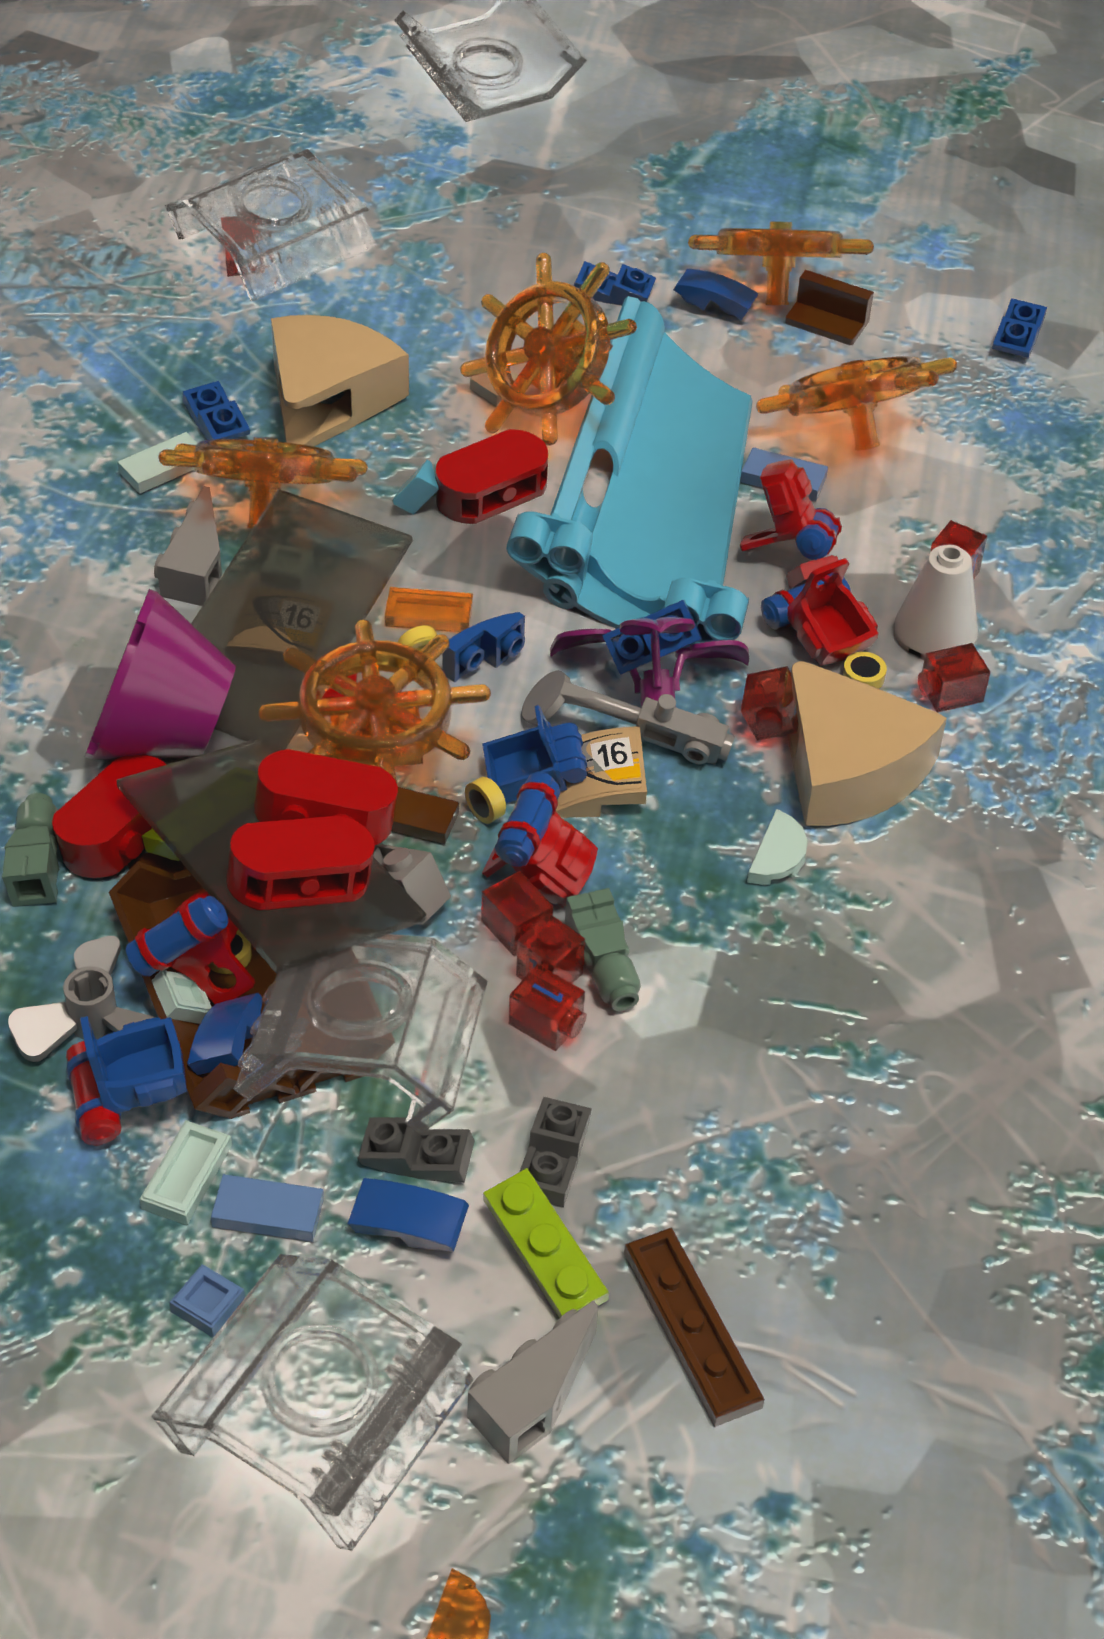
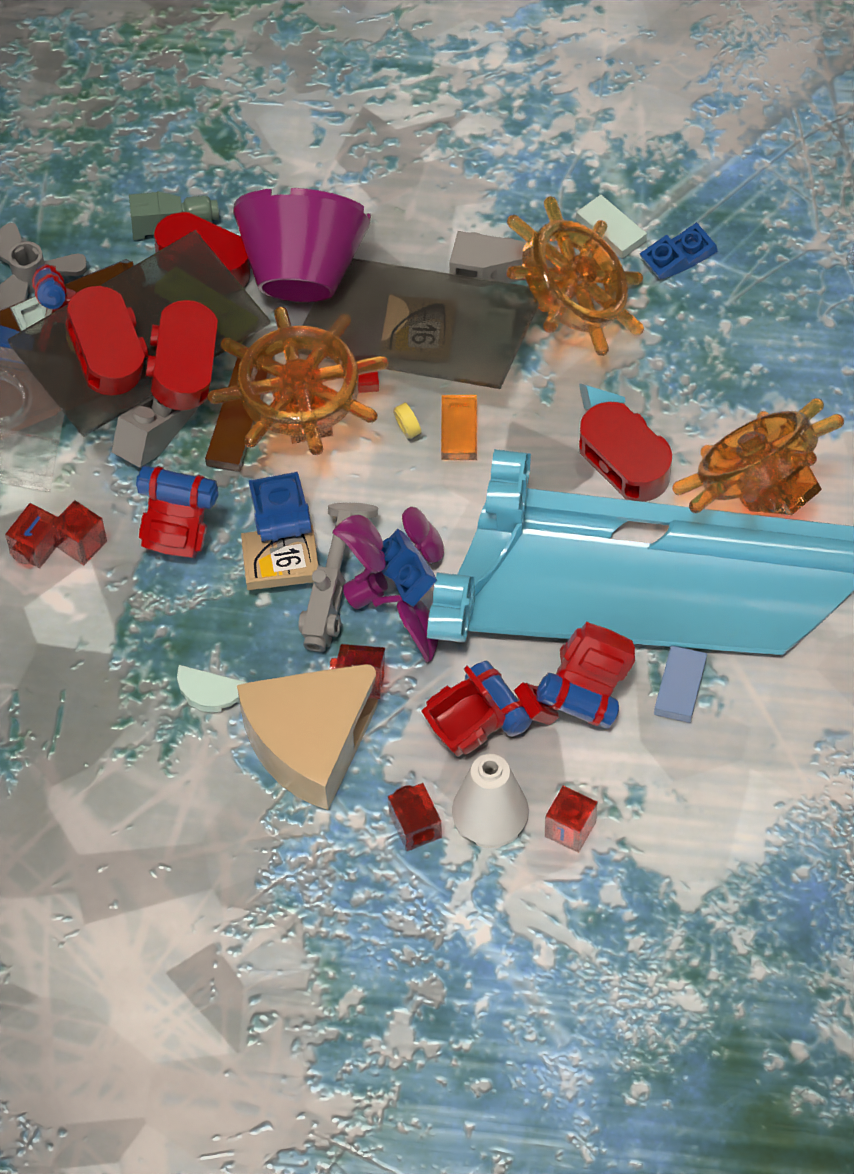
camera: 90 degrees right, 10 degrees up
tan piece [271,315,409,454] -> none
blue slope [442,612,525,682] -> none
light yellow tile [465,776,506,824] -> none
clear red brick [481,871,553,957] -> none
sand green piece [564,888,641,1011] -> none
clear orange piece [756,356,957,451] -> none
tile [842,652,887,689] -> none

